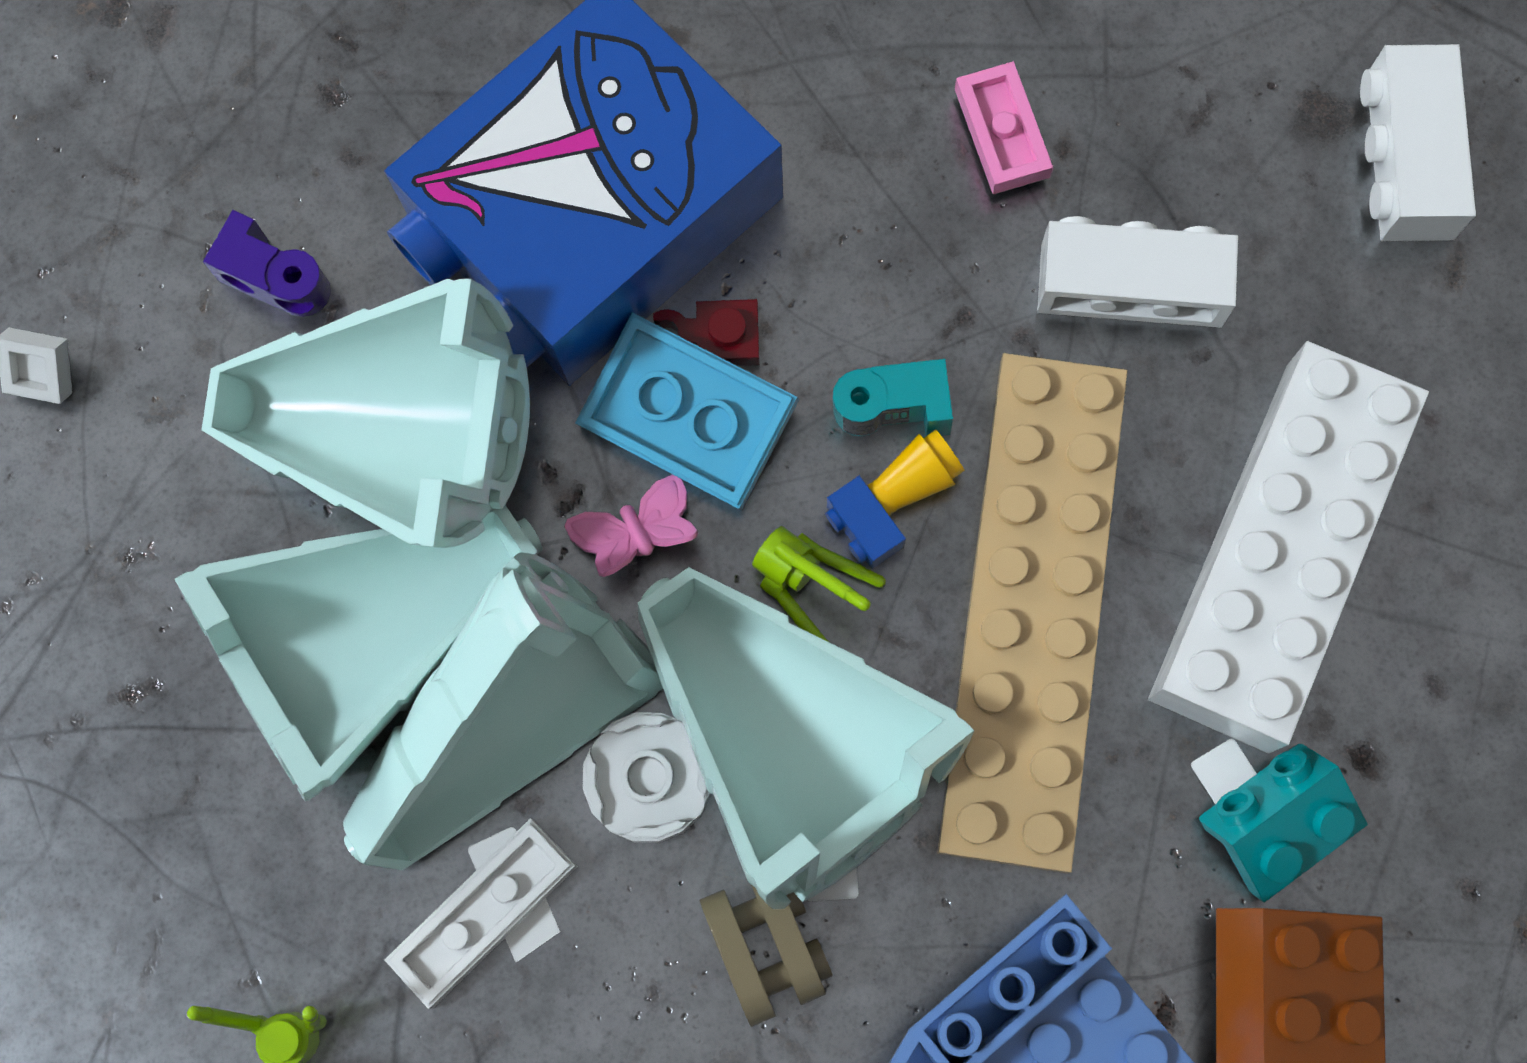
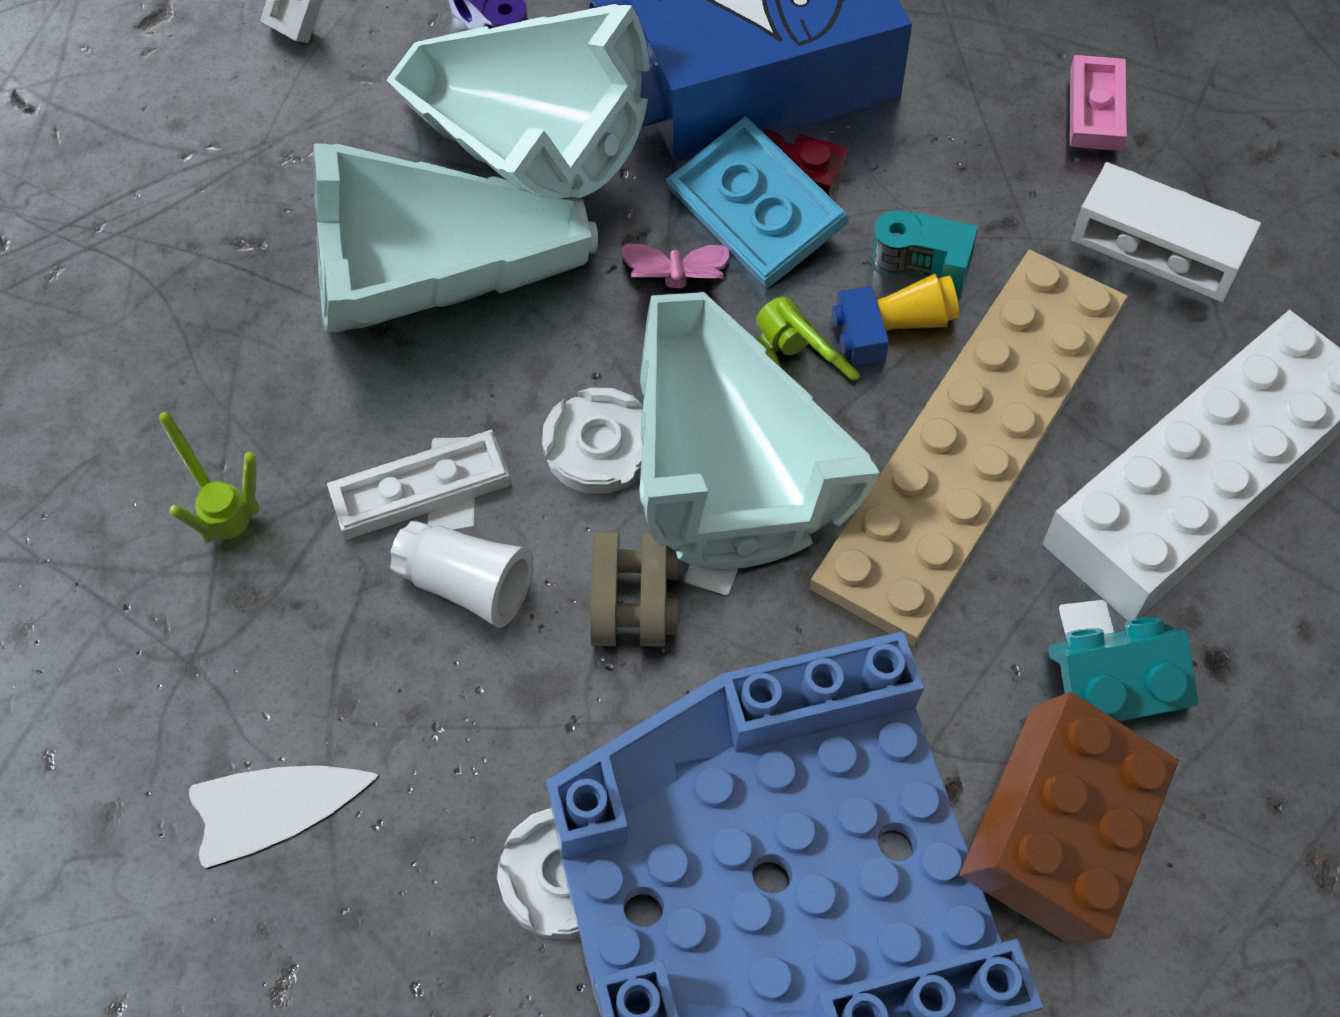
camera: 20 degrees right, 15 degrees down
light aqua cone [343,552,663,870] -> none
none -> white plant [390,521,533,628]

